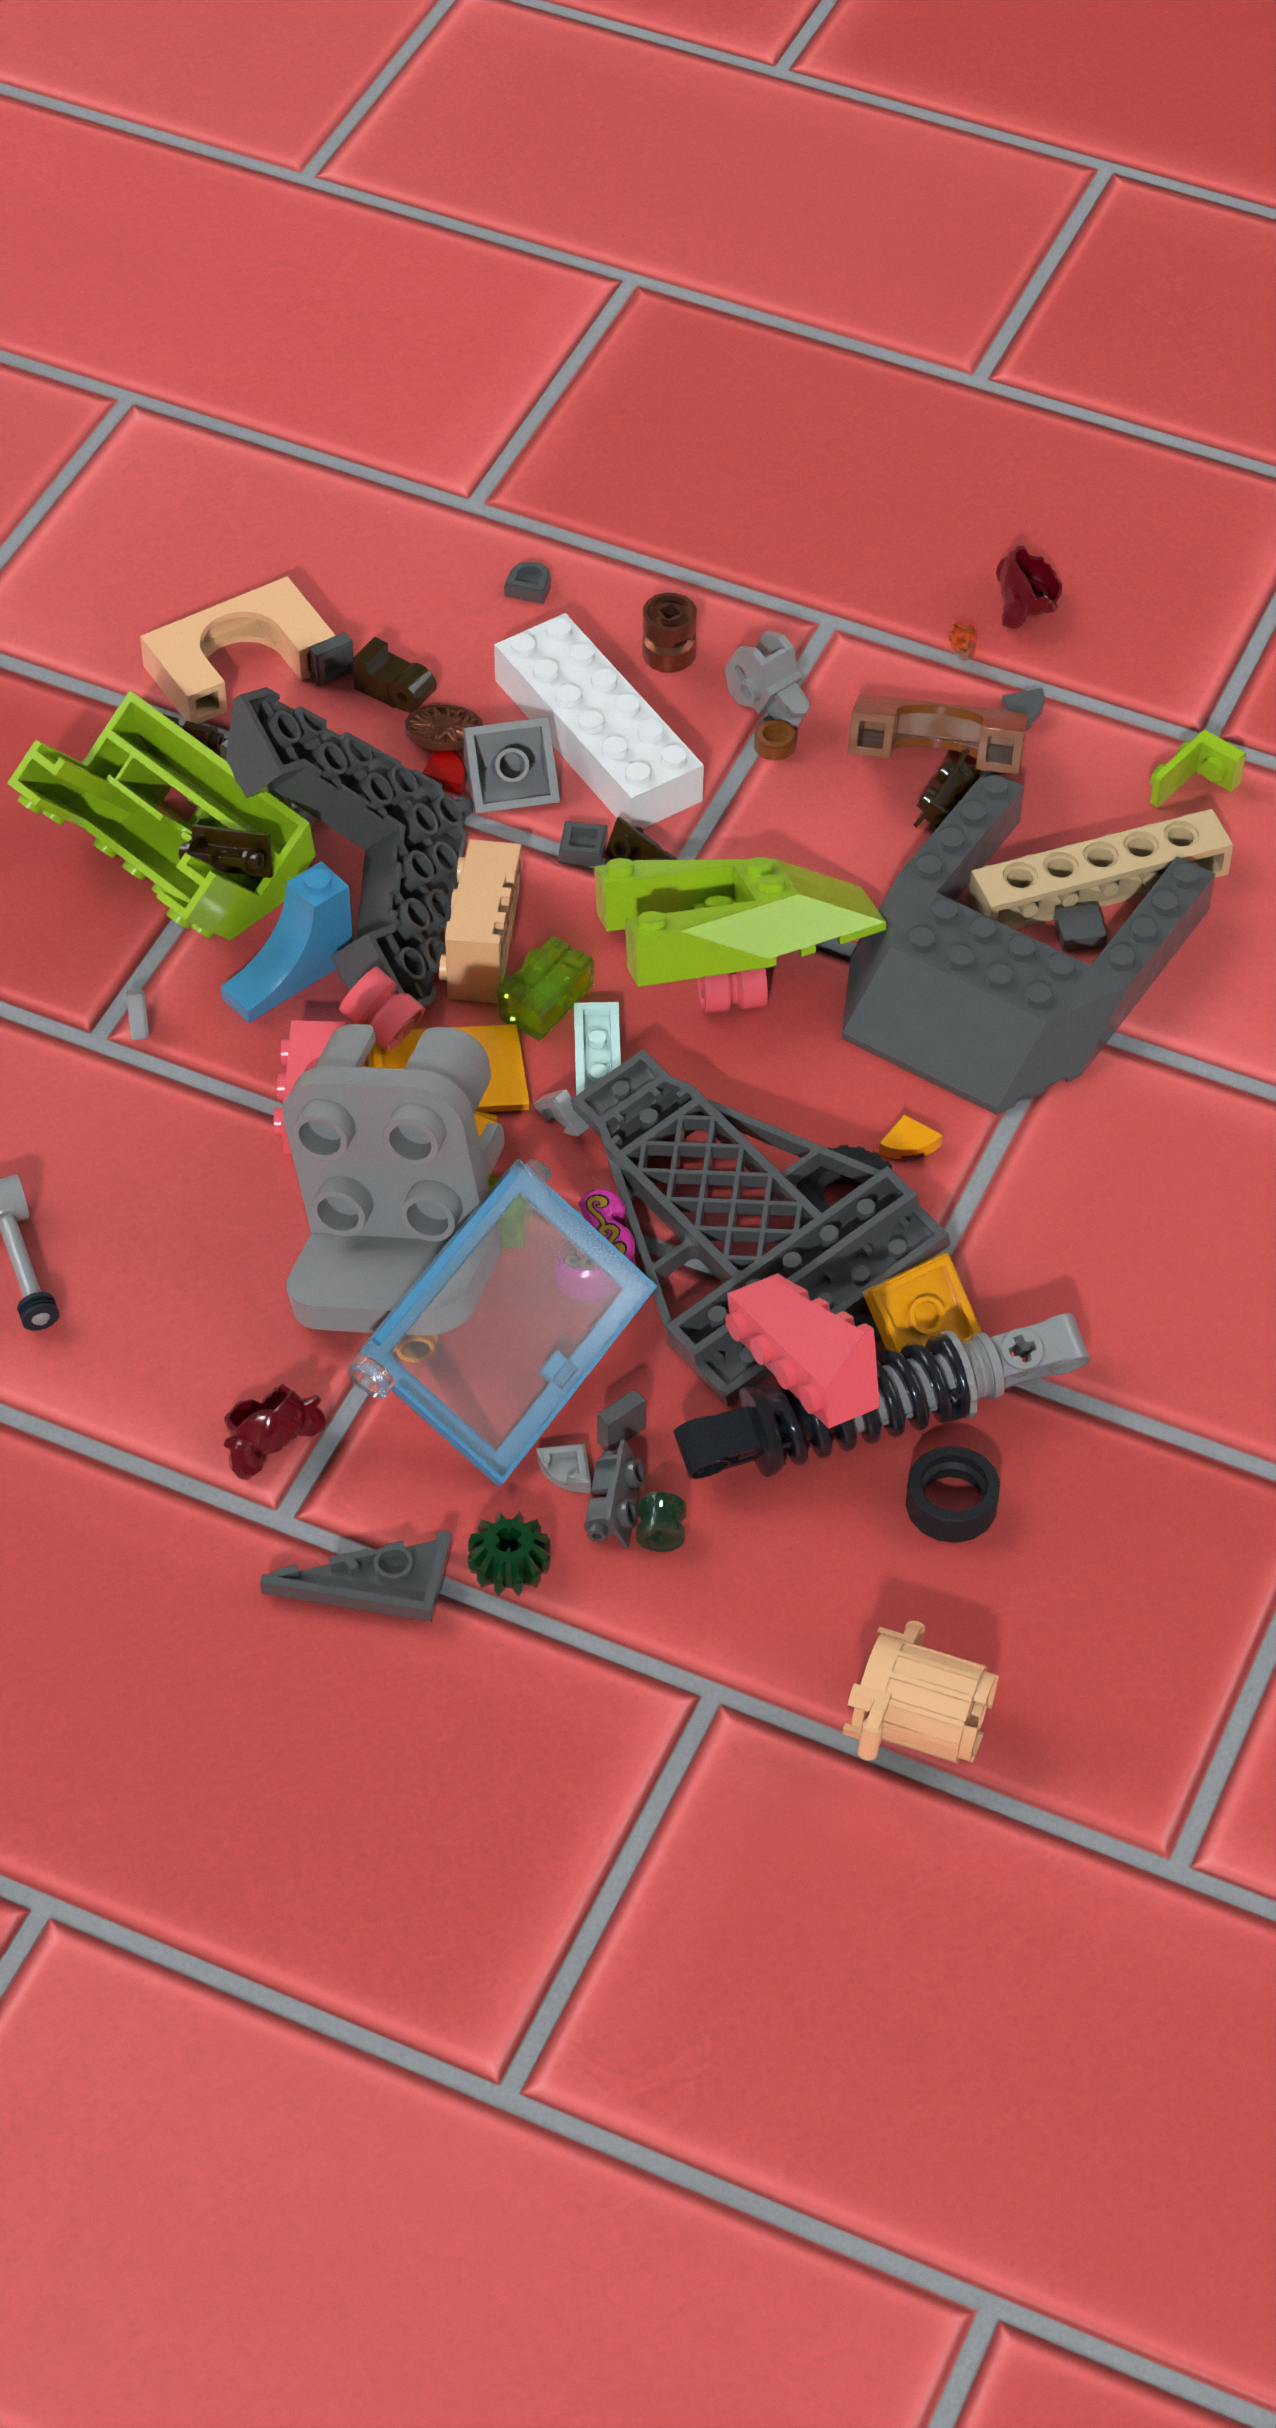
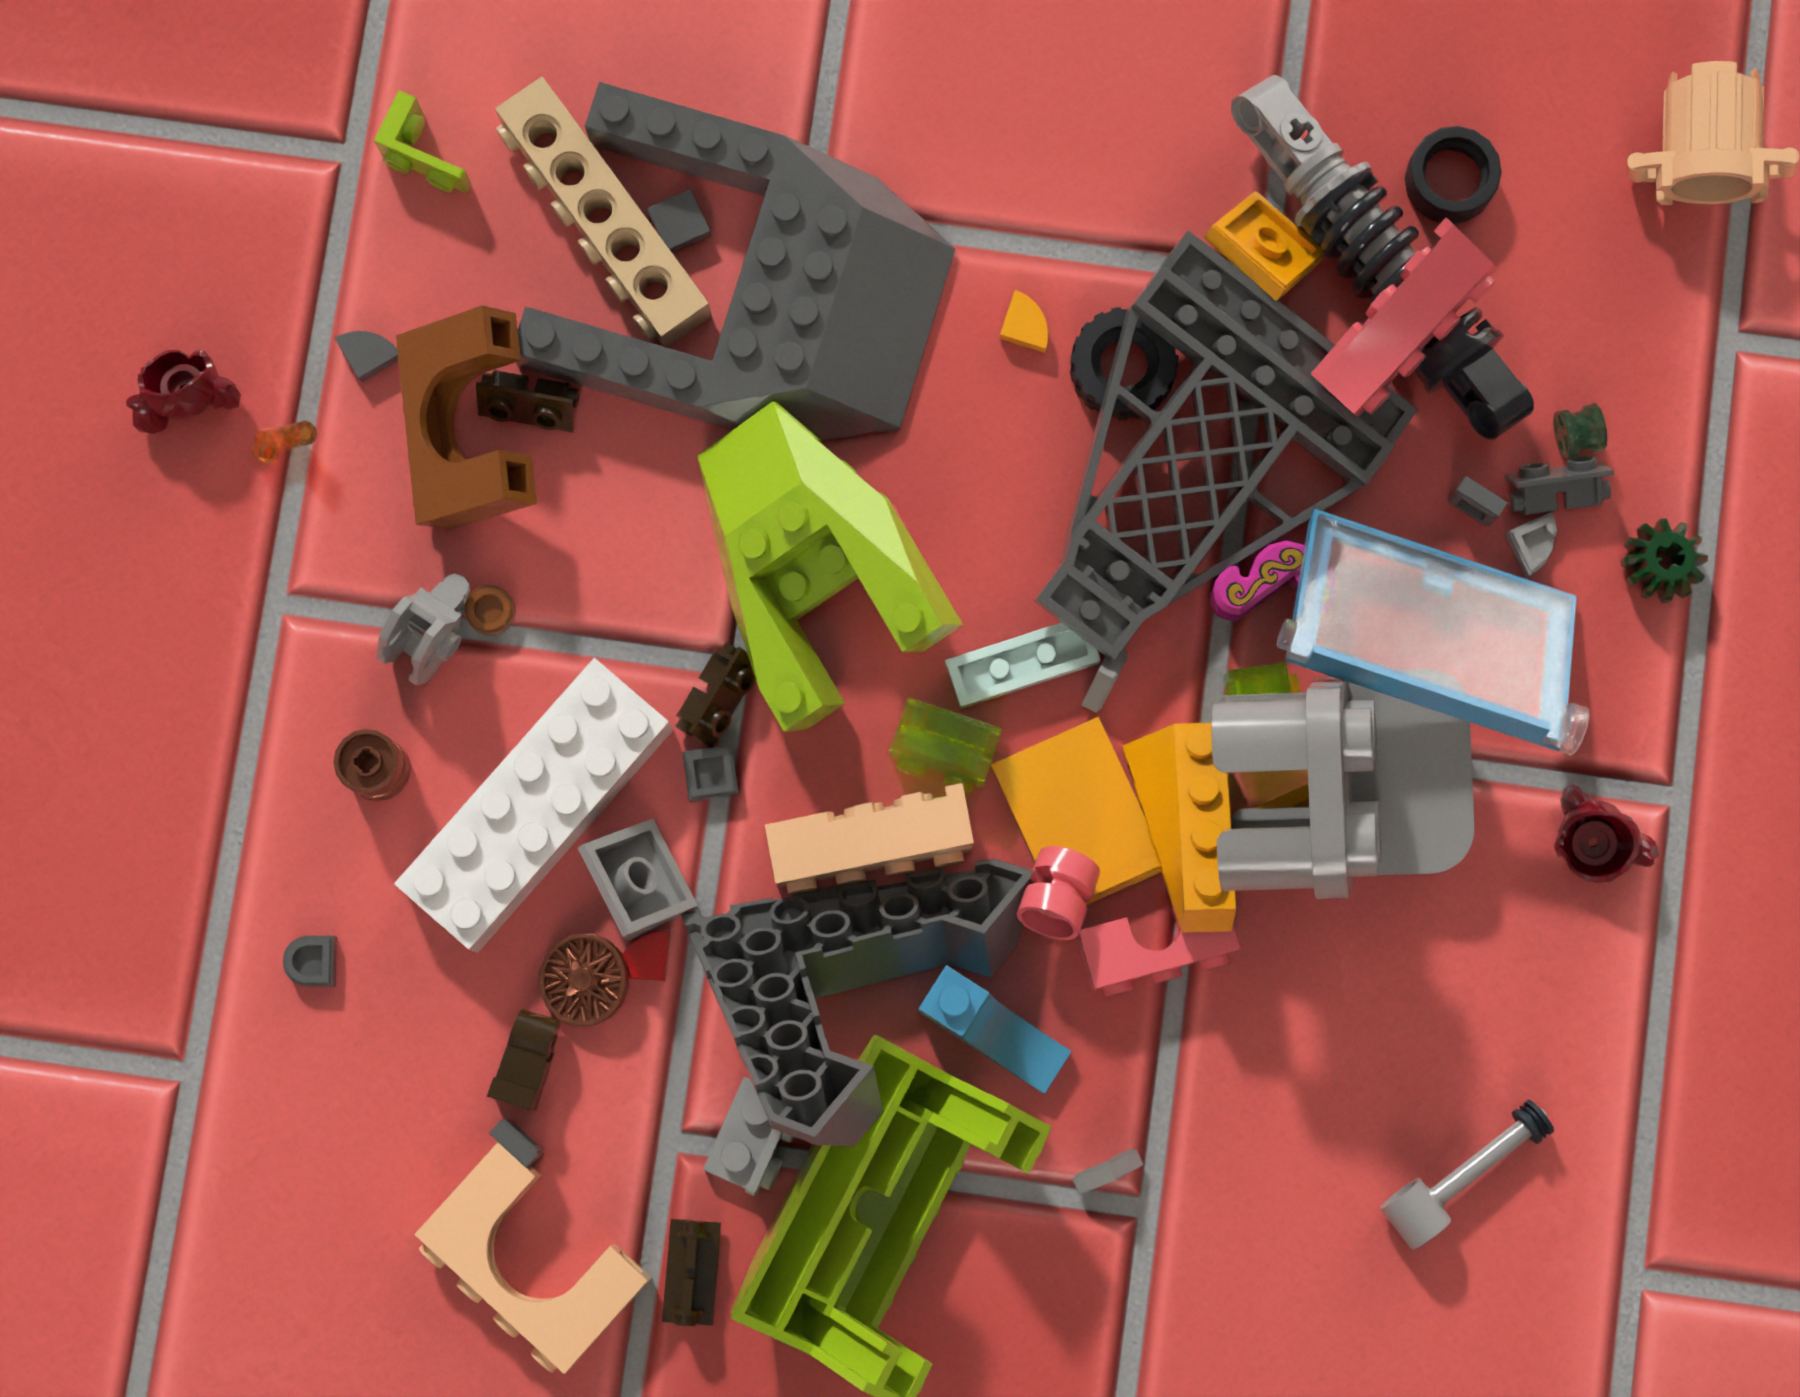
camera: 105 degrees left, 30 degrees up
dark brown hinge [179,824,273,878] -> none
dark grey wing [260,1531,452,1622] -> none

